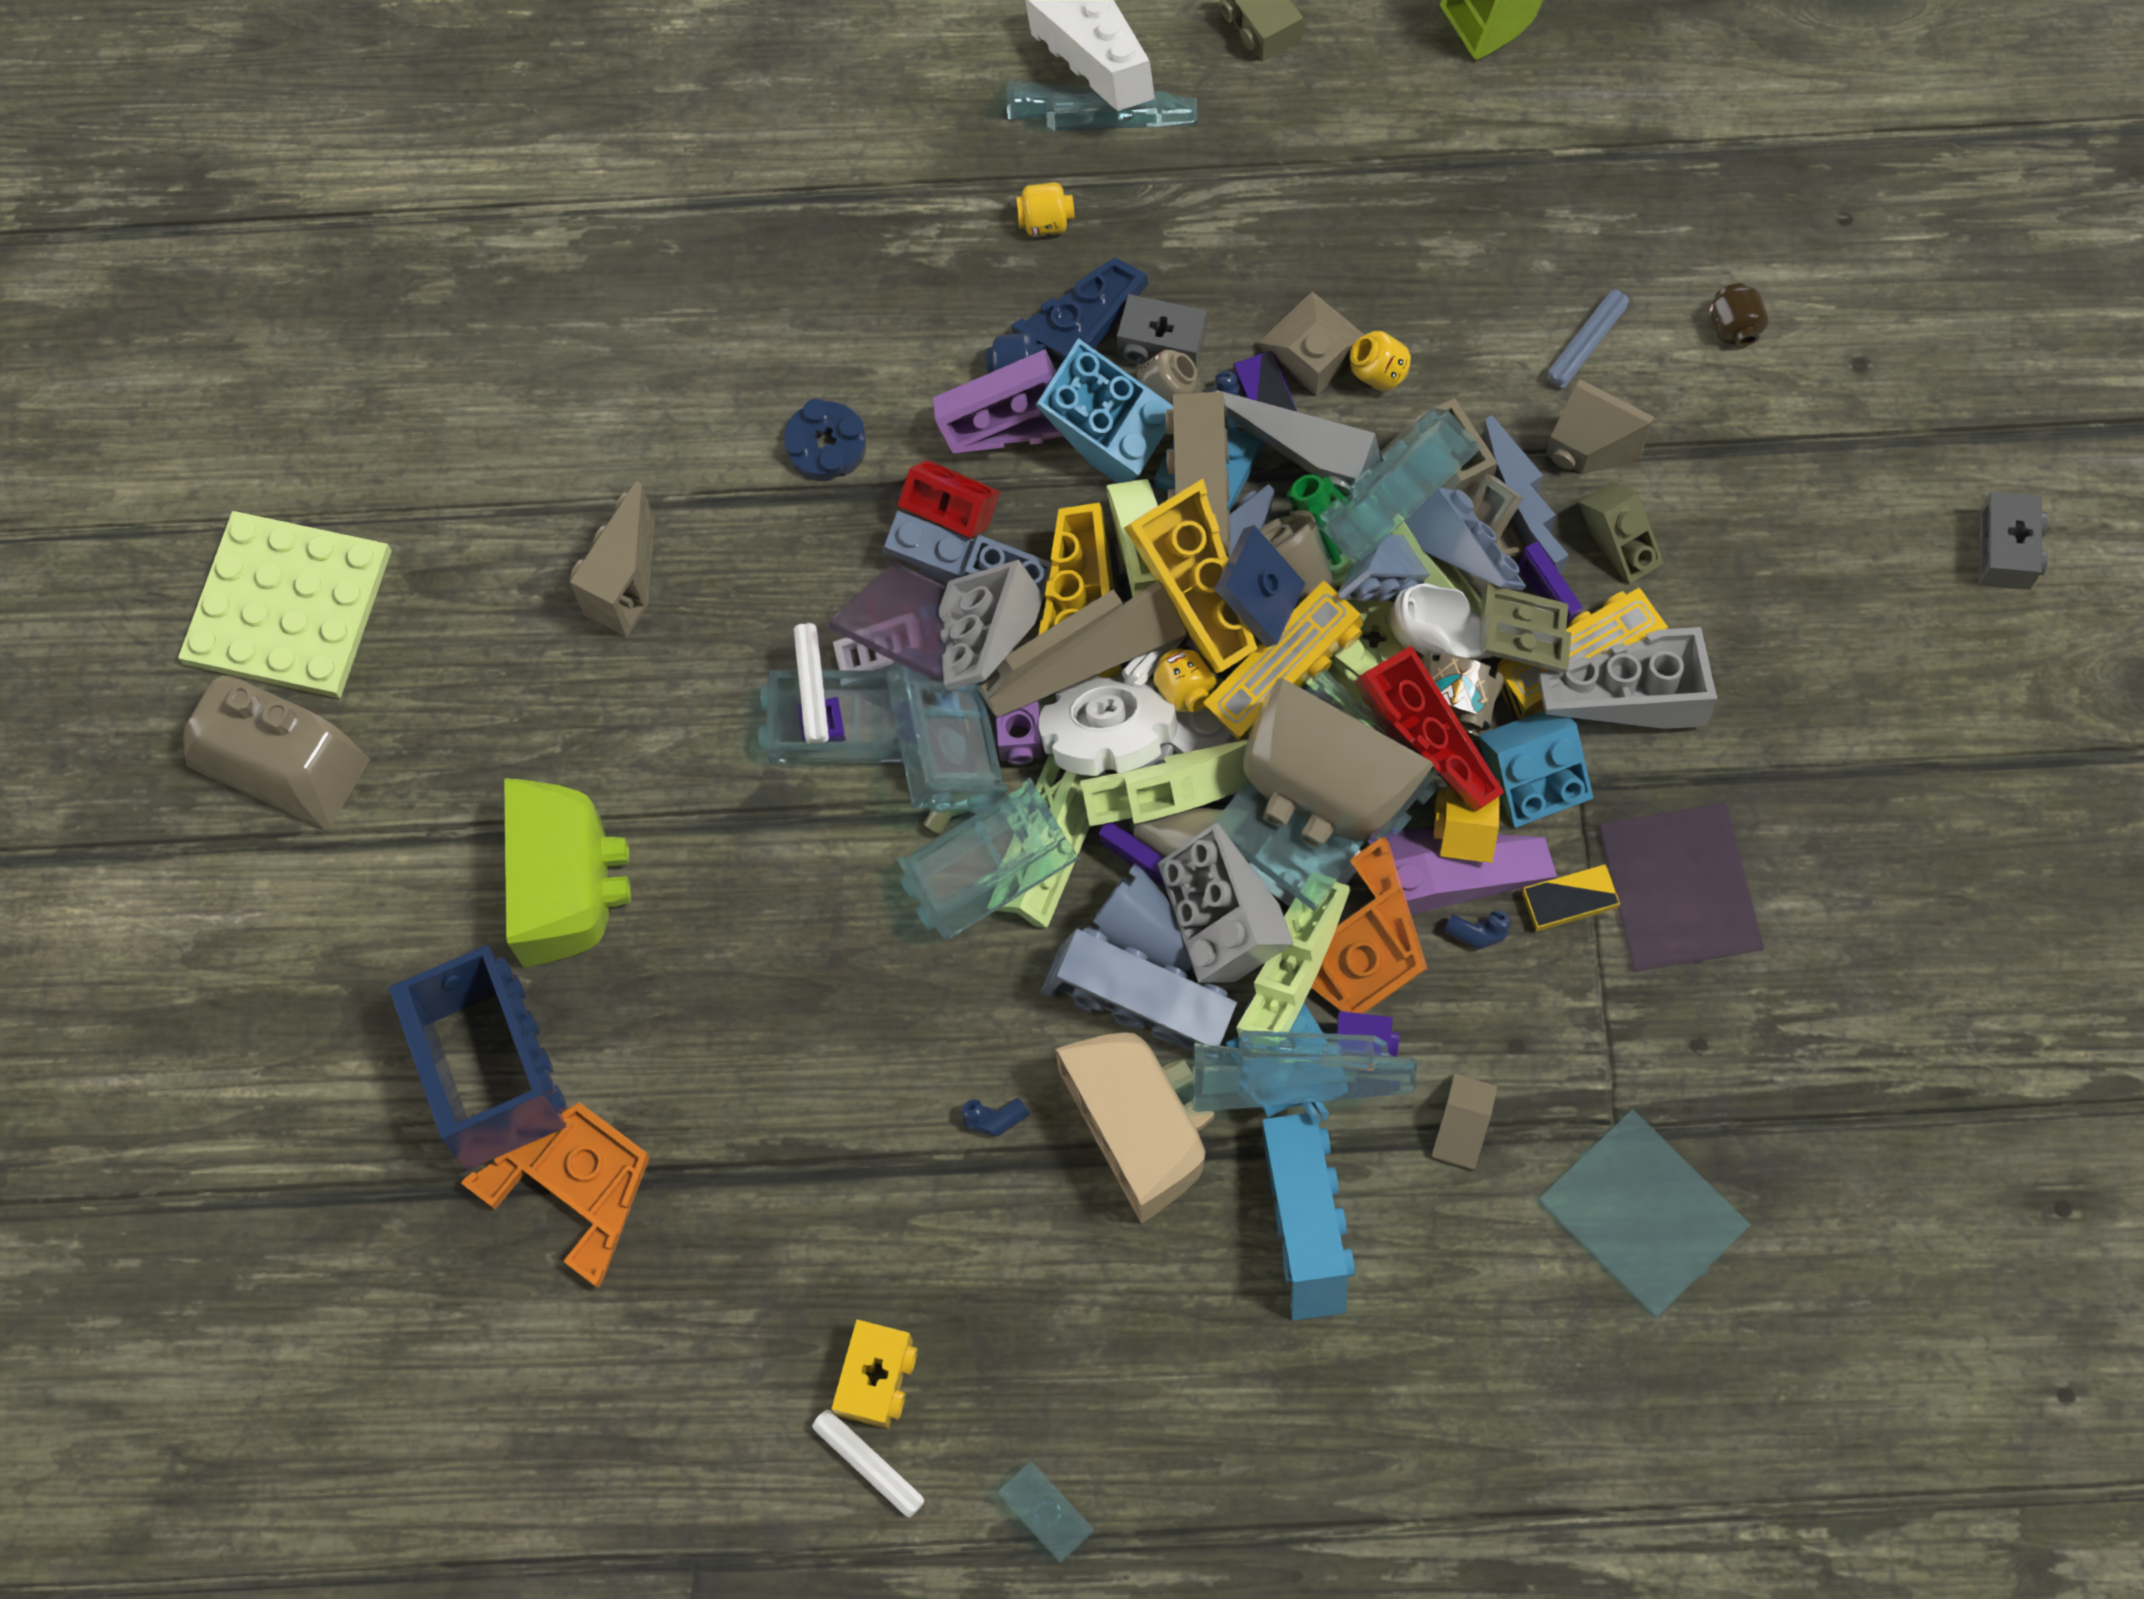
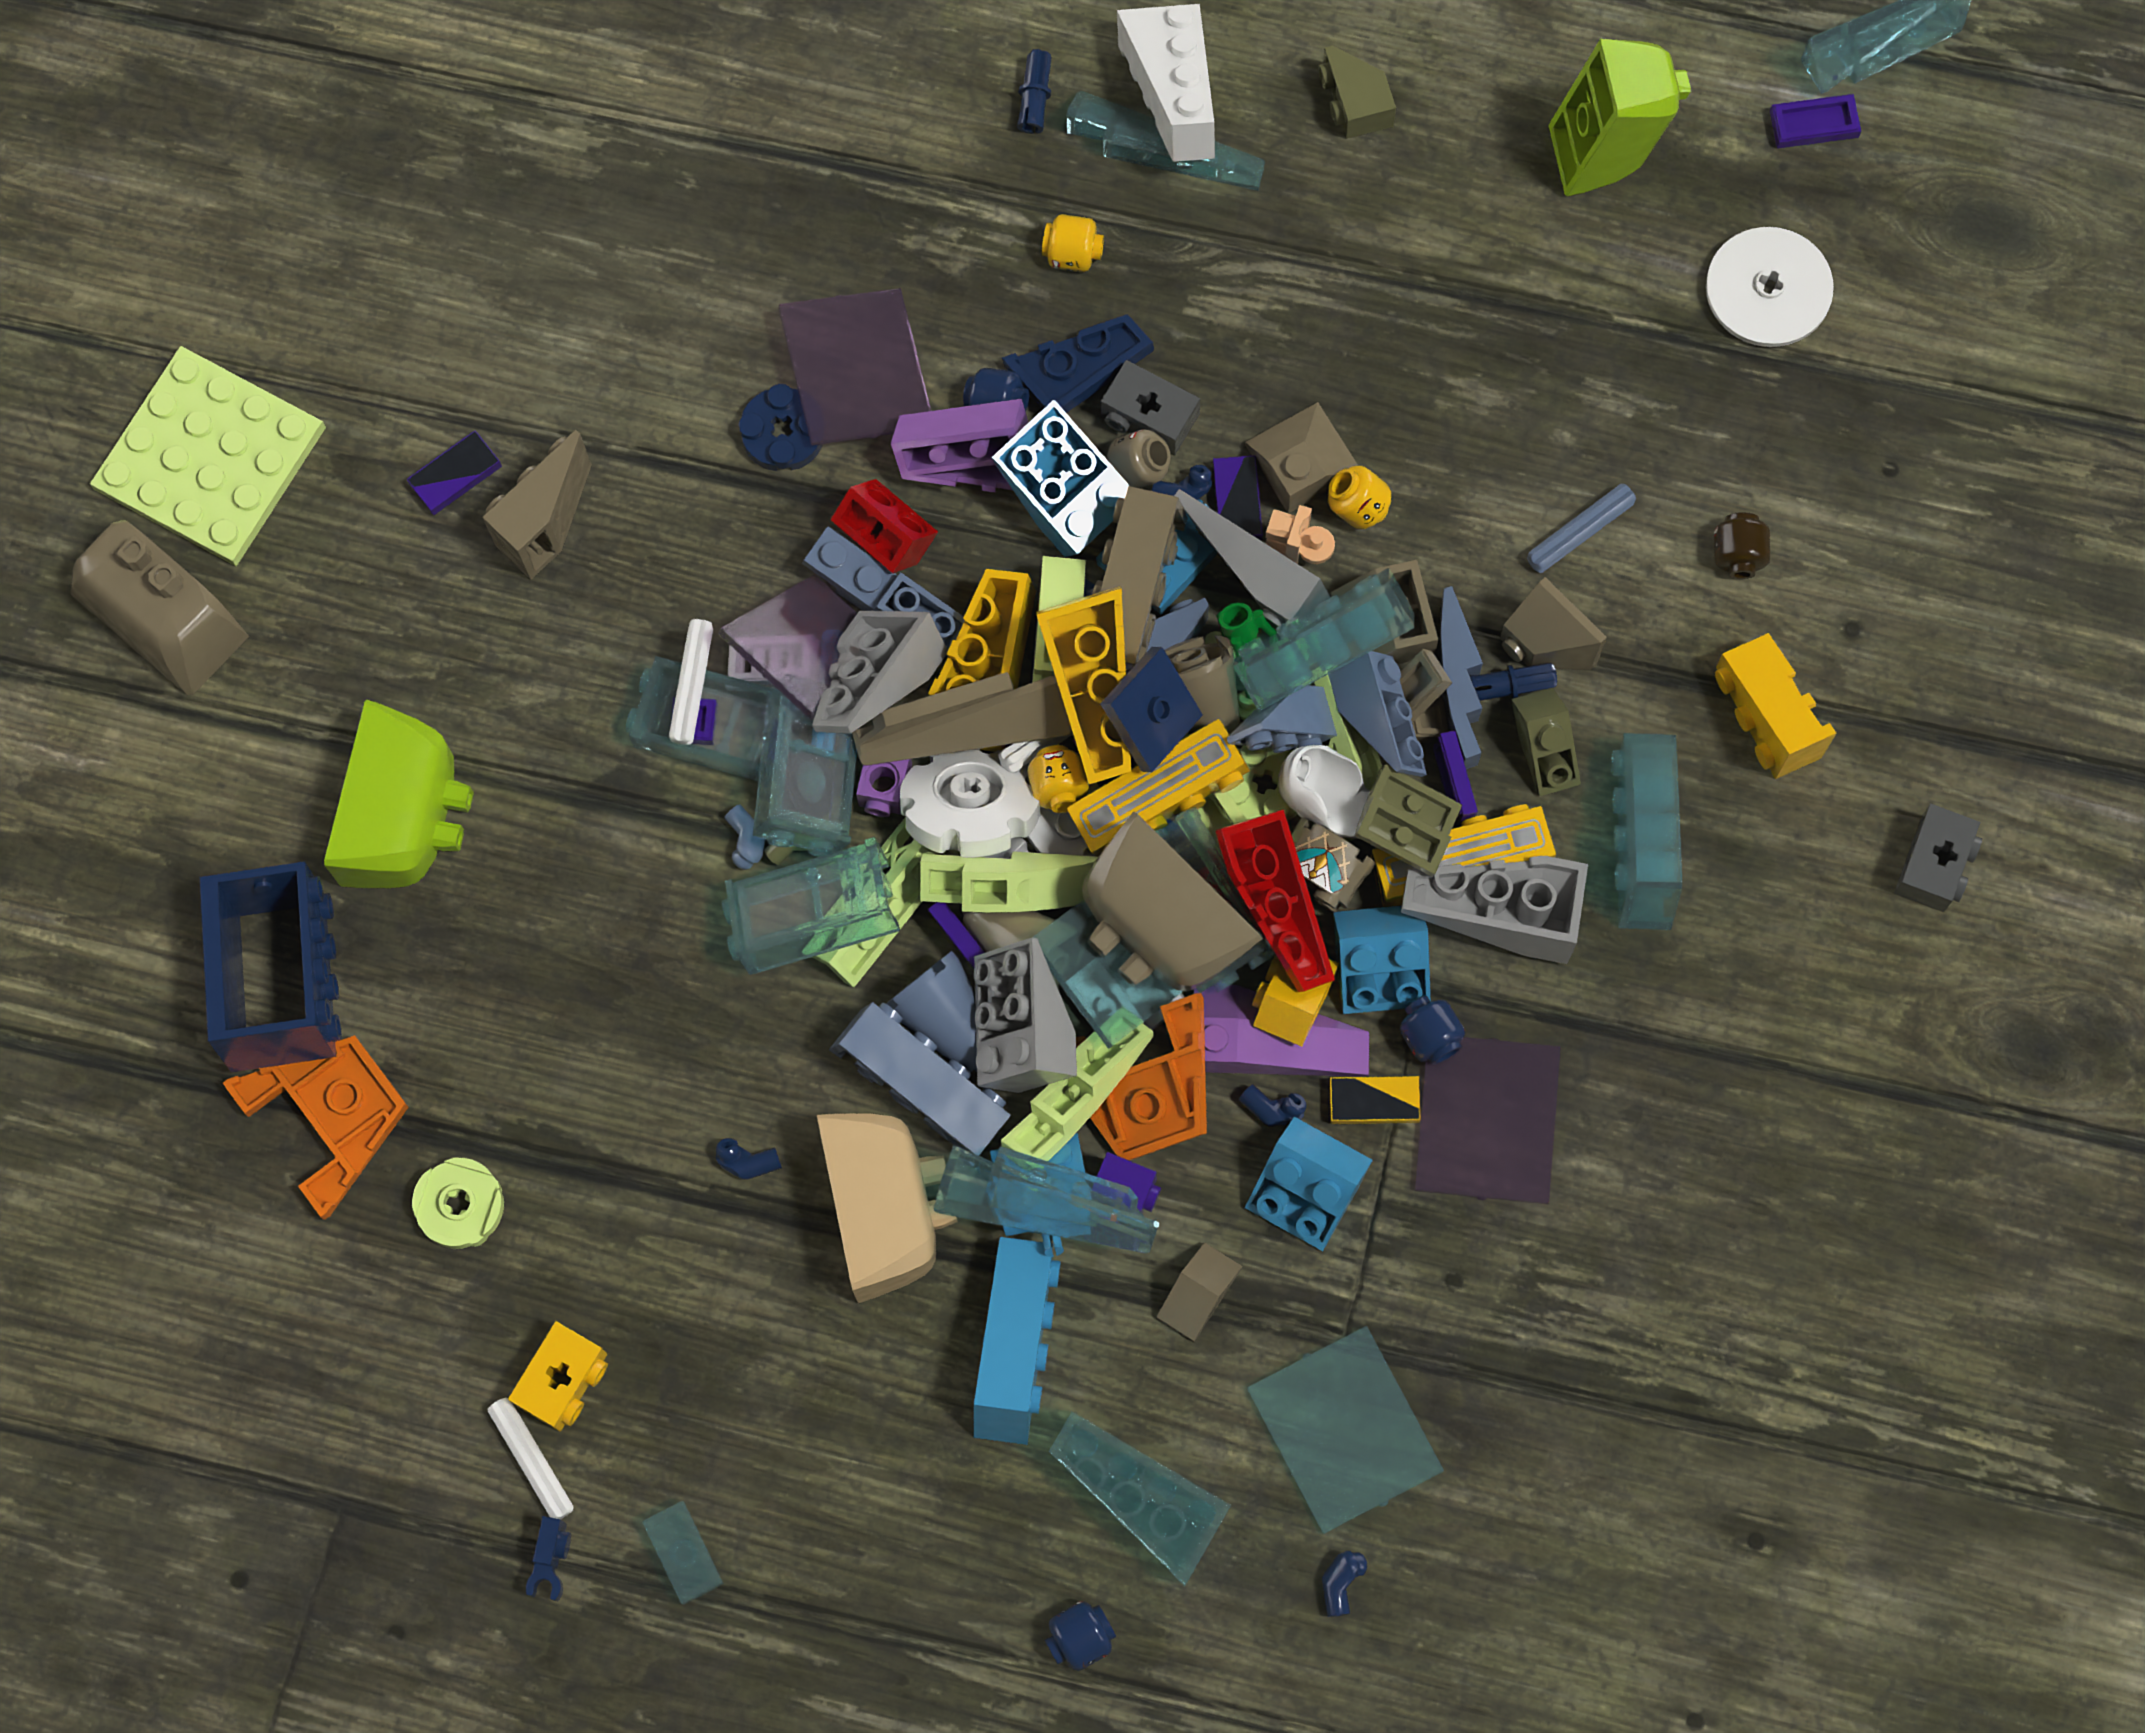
camera: 15 degrees right, 5 degrees up
none -> tile [407,430,502,516]
none -> yellowish green plate [412,1158,504,1249]
none -> dark blue plate [526,1516,571,1602]
none -> sand blue arm [725,804,765,870]
none -> clear purple piece [778,288,932,445]
none -> dark blue axle [1017,49,1052,134]
none -> dark blue head [1045,1601,1116,1671]
none -> clear light blue wedge [1049,1412,1232,1587]
none -> dark azure slope [1245,1117,1373,1251]
none -> light nougat hips [1265,505,1335,564]
none -> dark blue arm [1322,1551,1367,1617]
none -> dark blue head [1399,996,1465,1065]
none -> dark blue axle [1470,663,1557,701]
none -> clear light blue wedge [1611,733,1682,930]
none -> white piece [1706,227,1834,347]
none -> yellow wedge [1715,633,1836,779]

